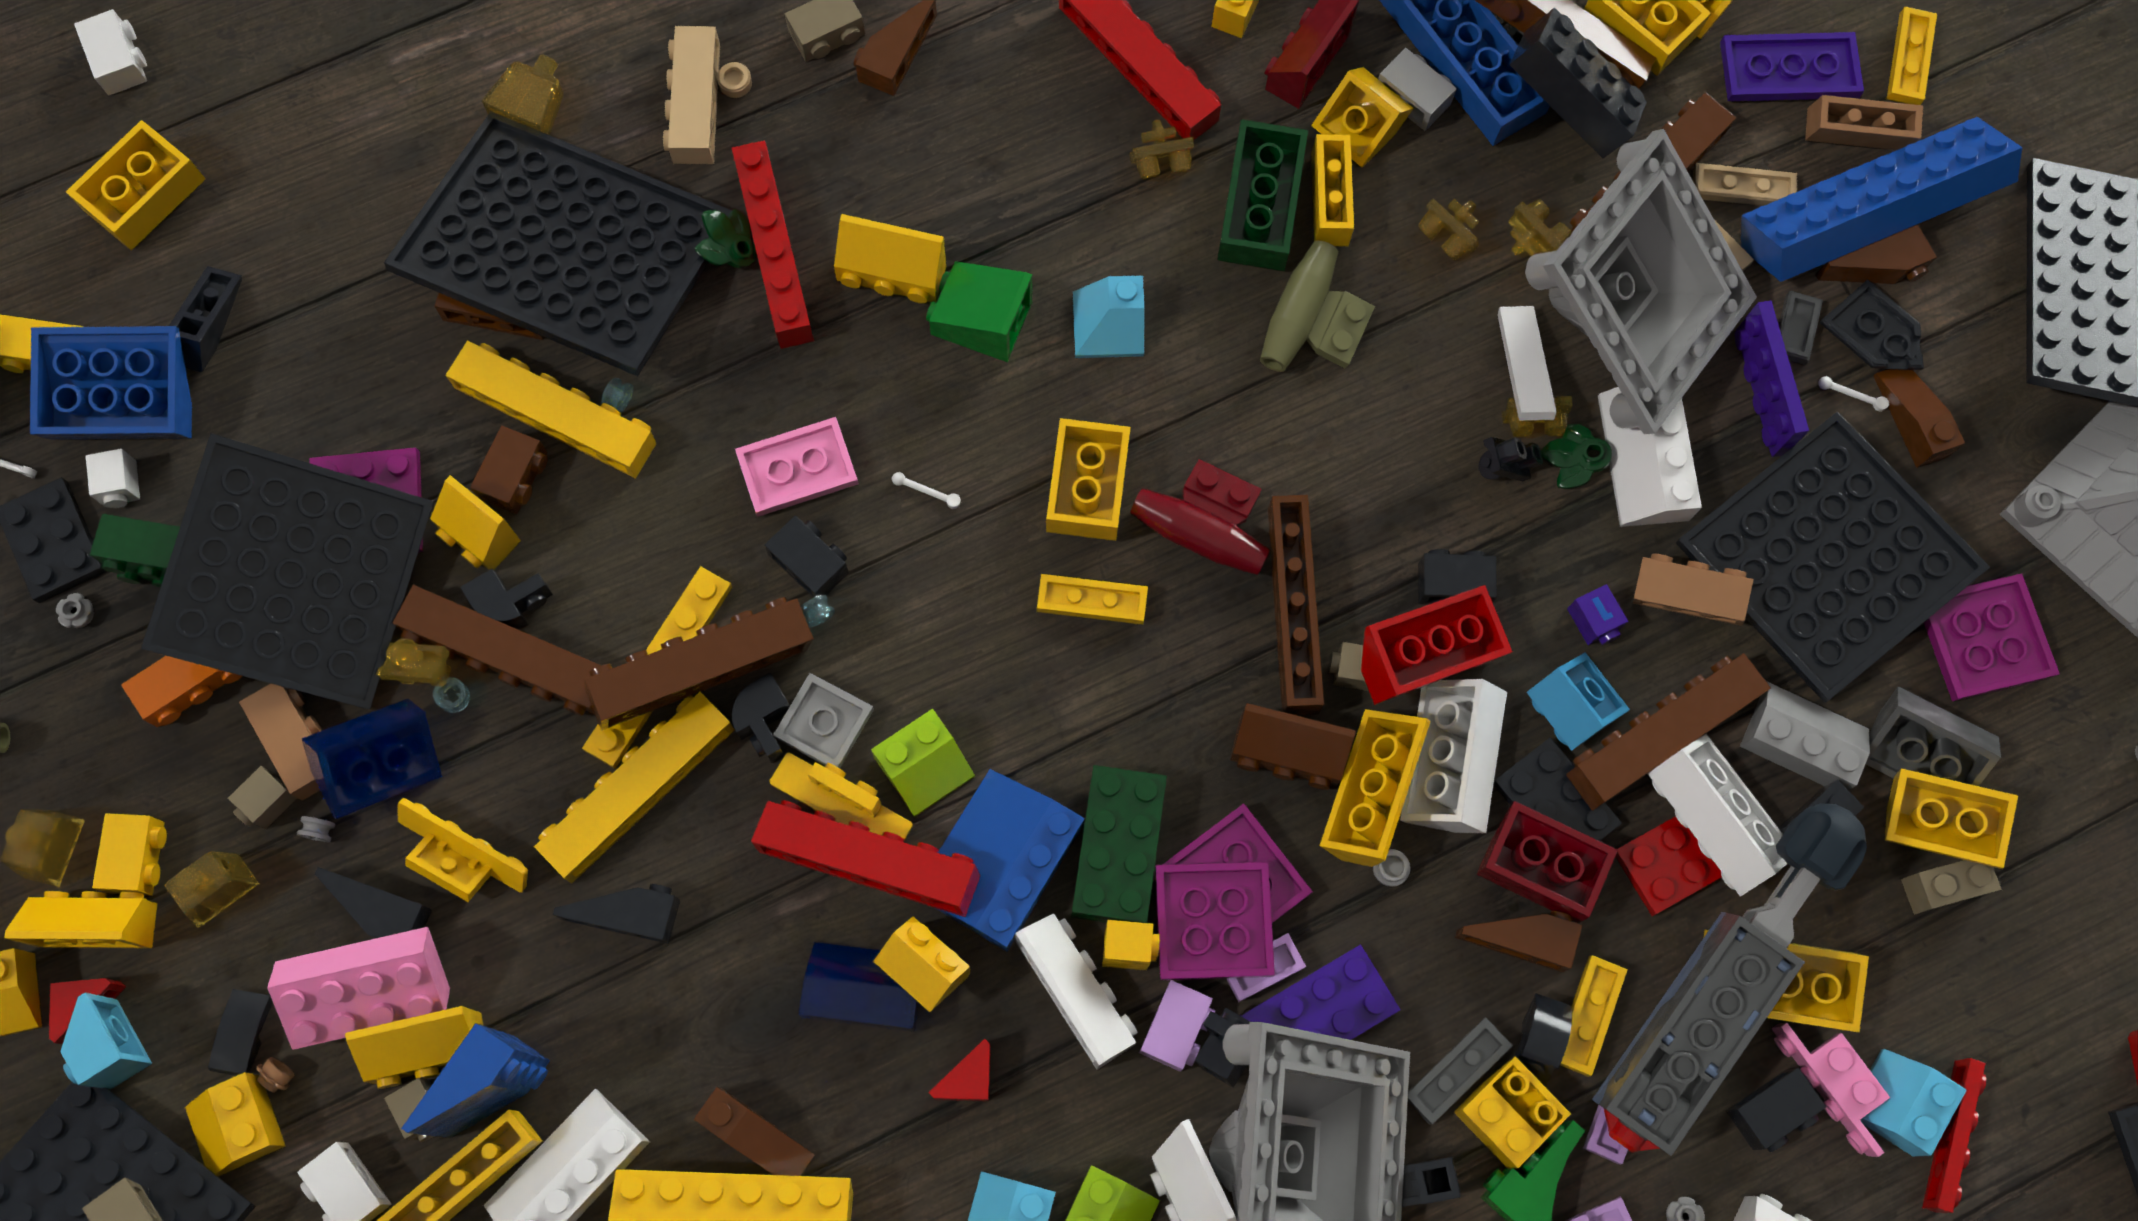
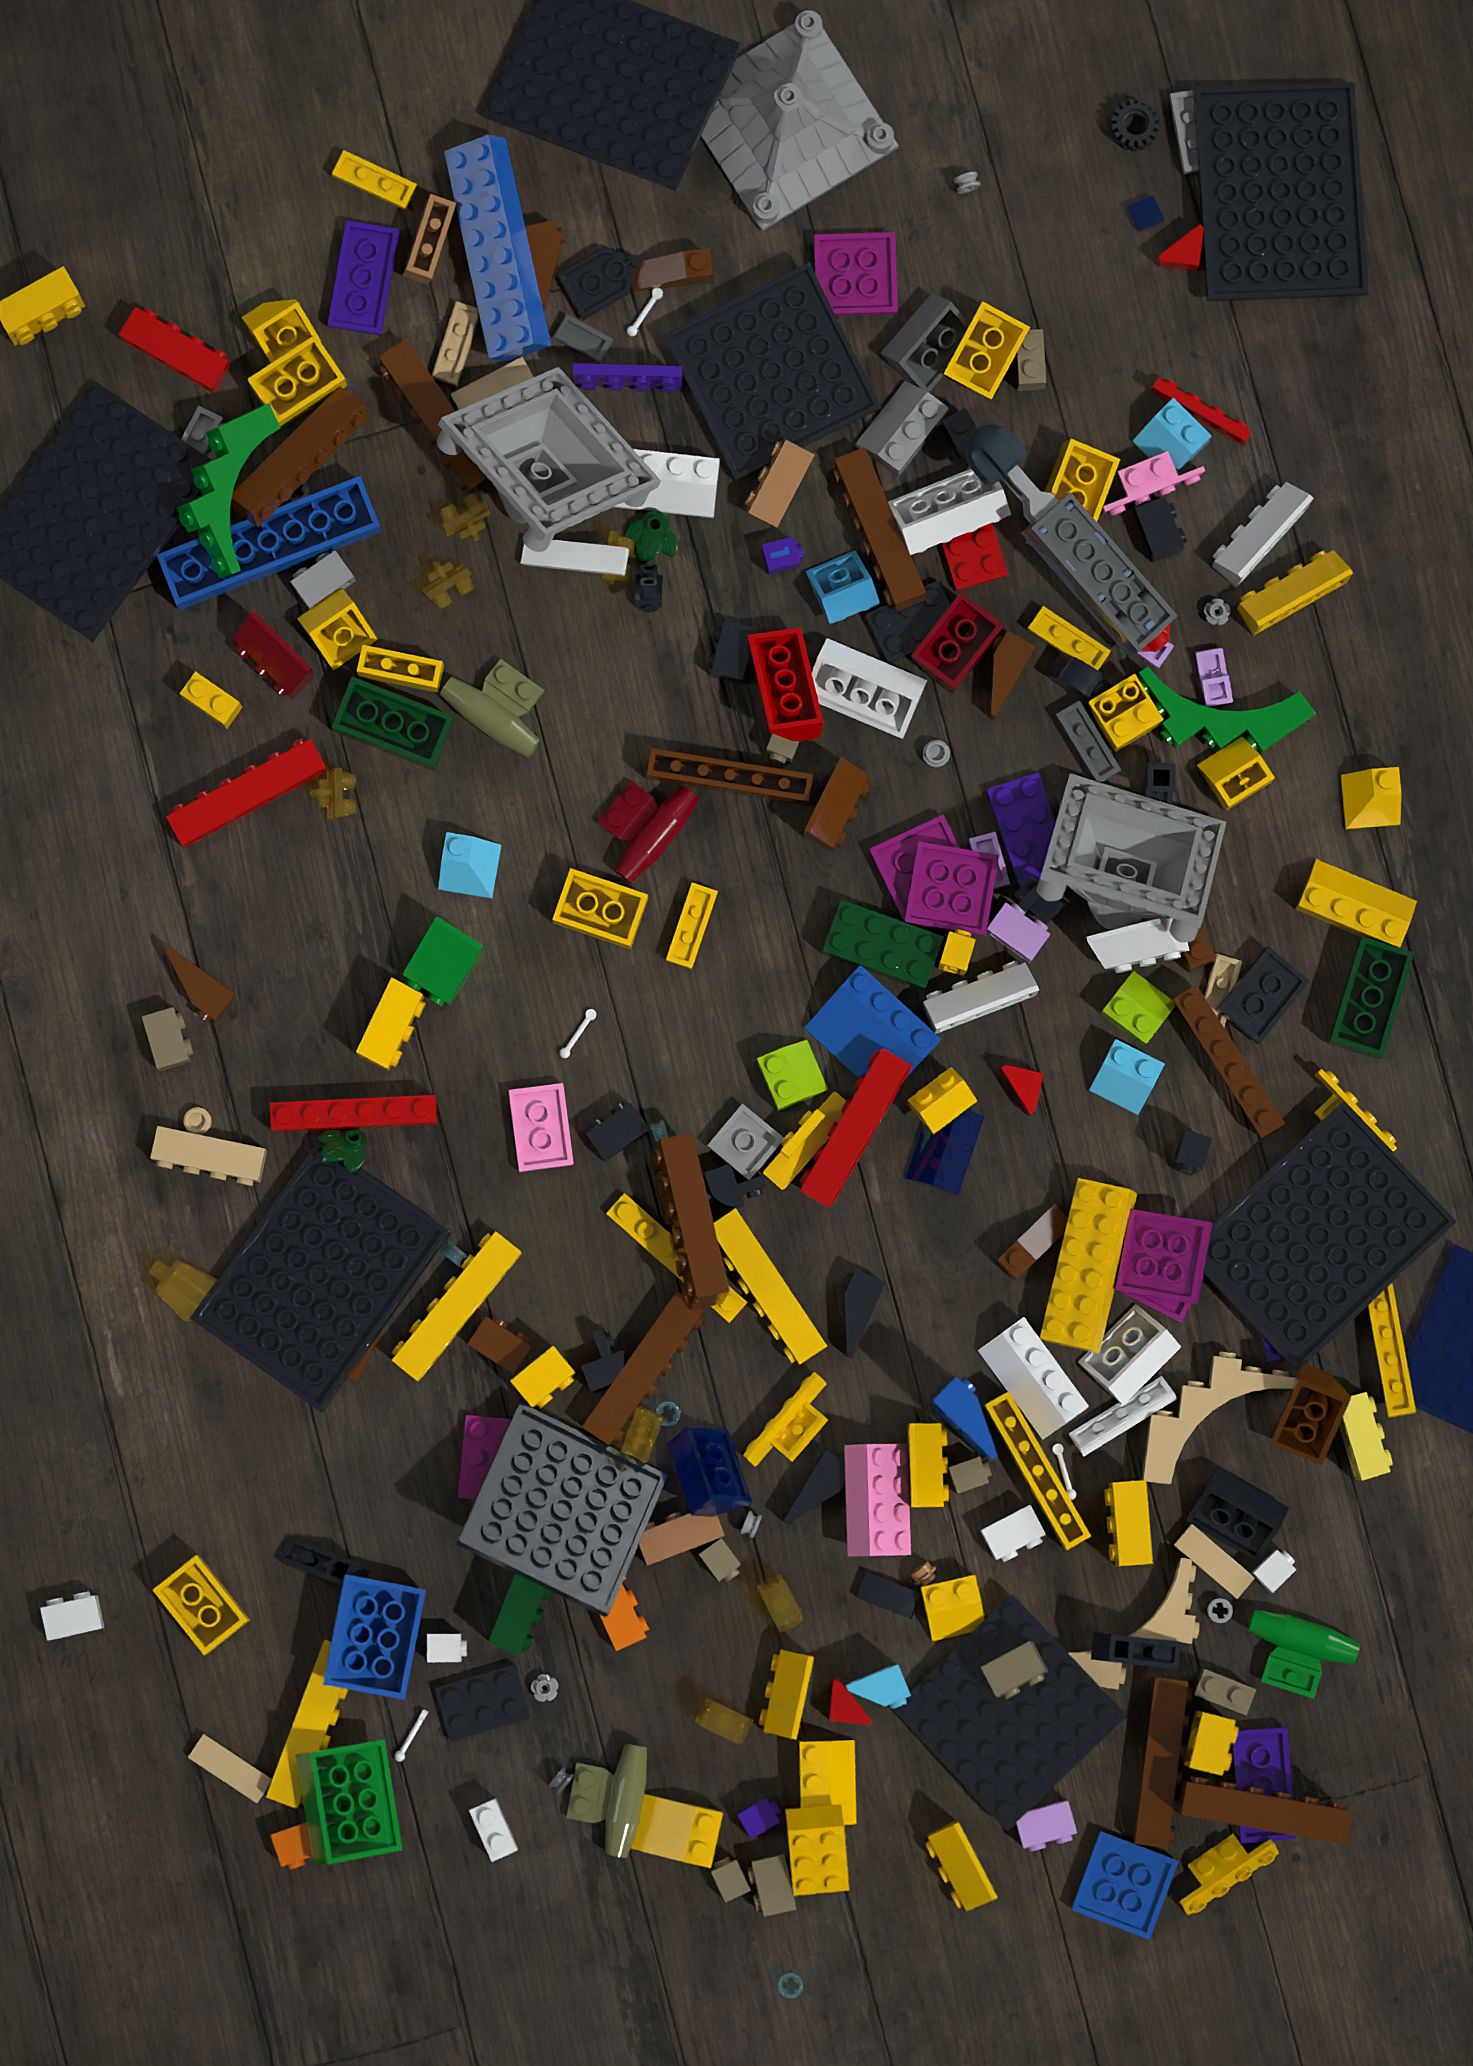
camera: 80 degrees left, 10 degrees up
yellow brick [92,813,167,896] -> none
yellow slope [1320,709,1431,867] -> none
black brick [1509,7,1647,158] -> none

